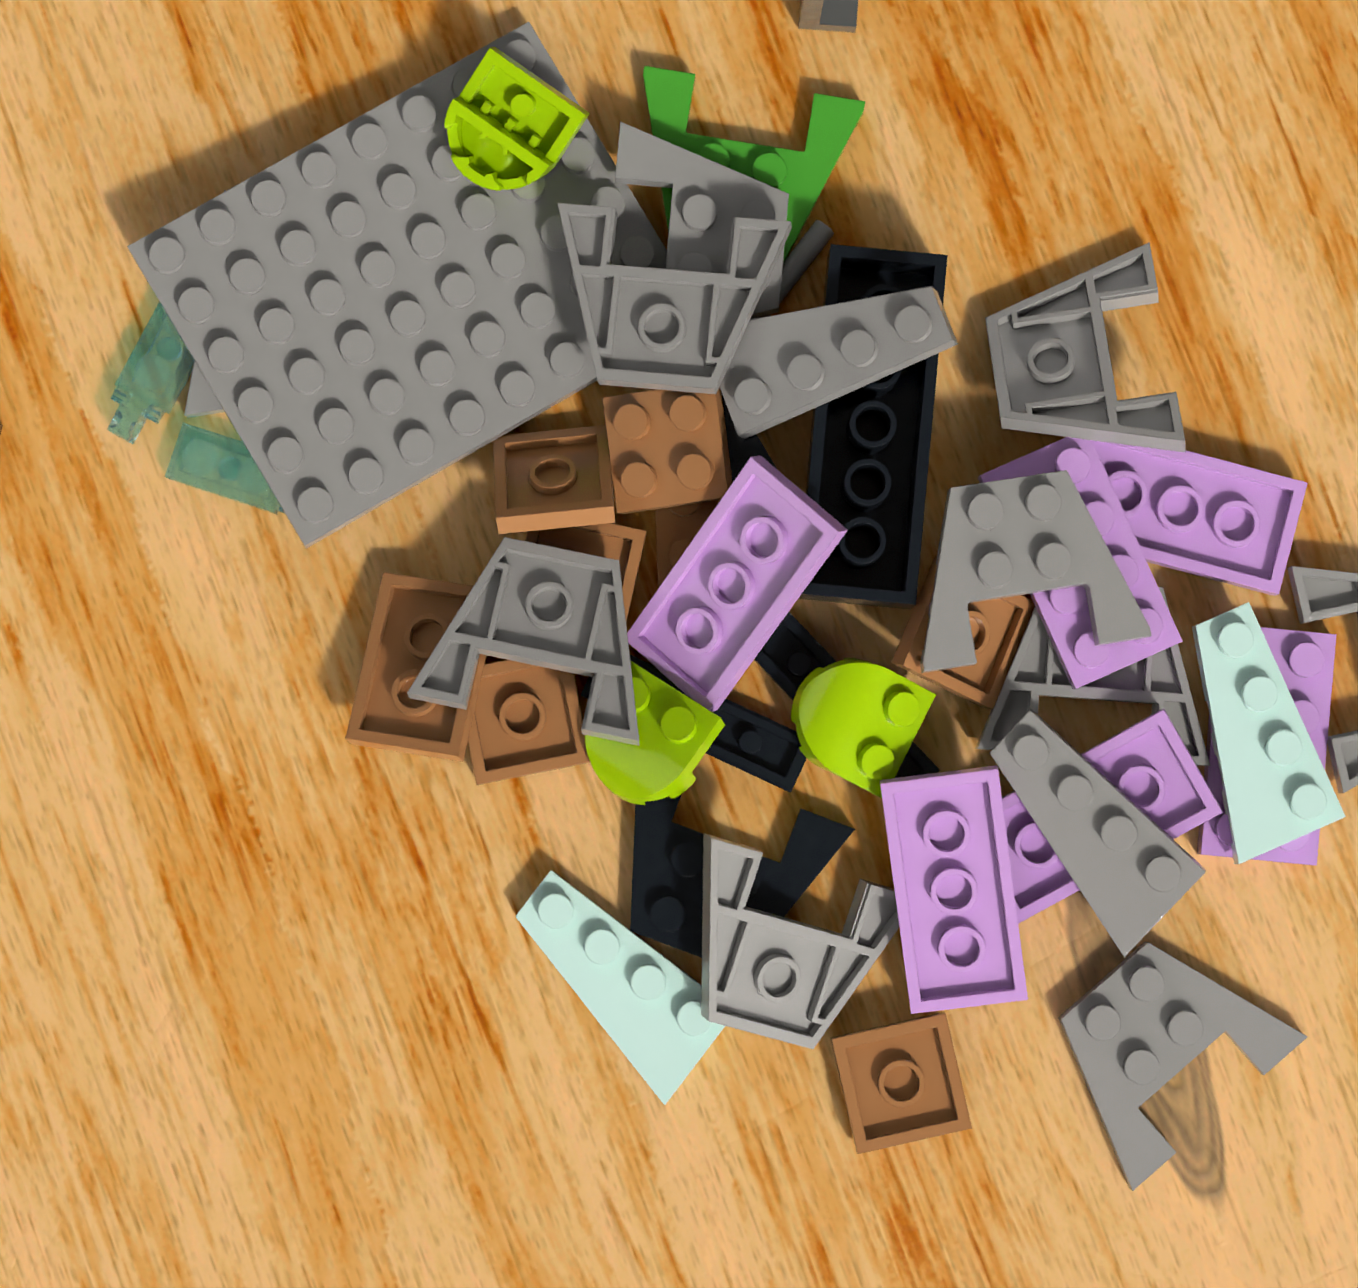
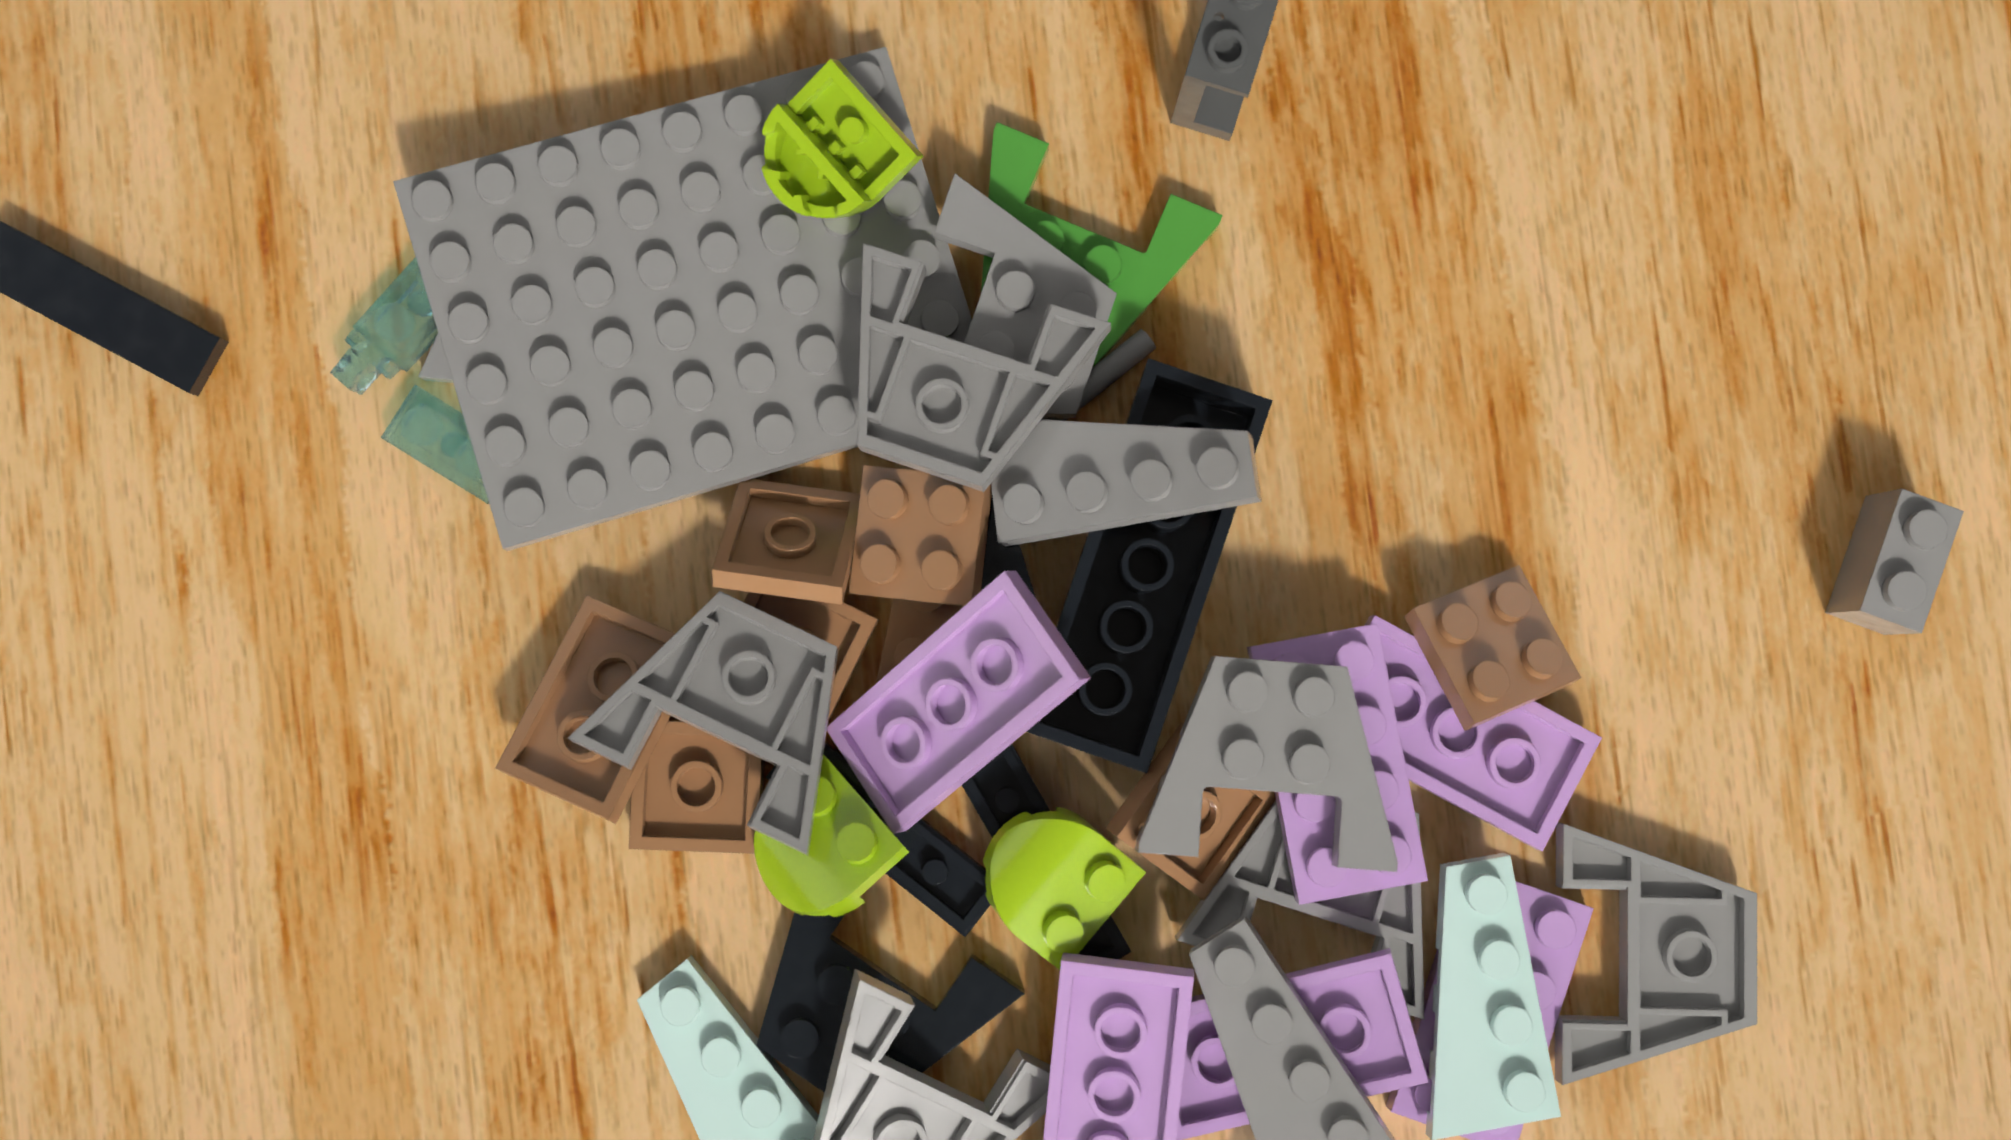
camera: 15 degrees right, 0 degrees up
light grey wing [985,242,1186,453] -> none
none -> medium nougat plate [1404,565,1581,731]

